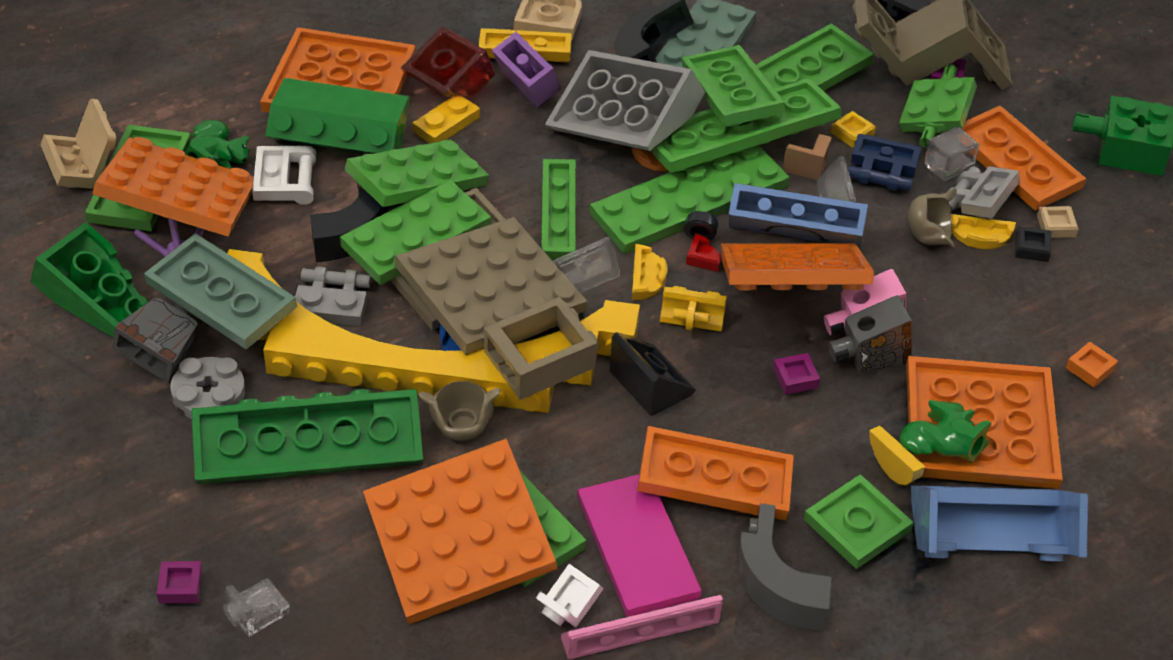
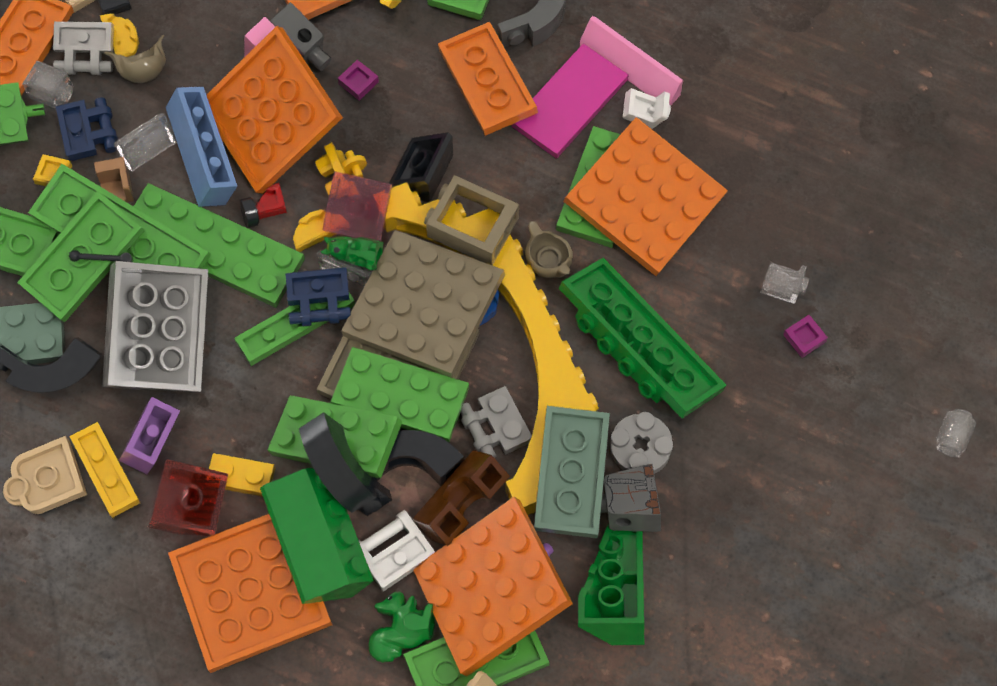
camera: 120 degrees left, 20 degrees up
none -> black hinge [69,250,133,262]
none -> dark blue plate [286,267,351,327]
none -> black arch [299,412,392,516]
none -> green animal [321,236,383,270]
none -> clear pink slope [322,171,393,241]
none -> reddish brown arch [412,450,510,546]

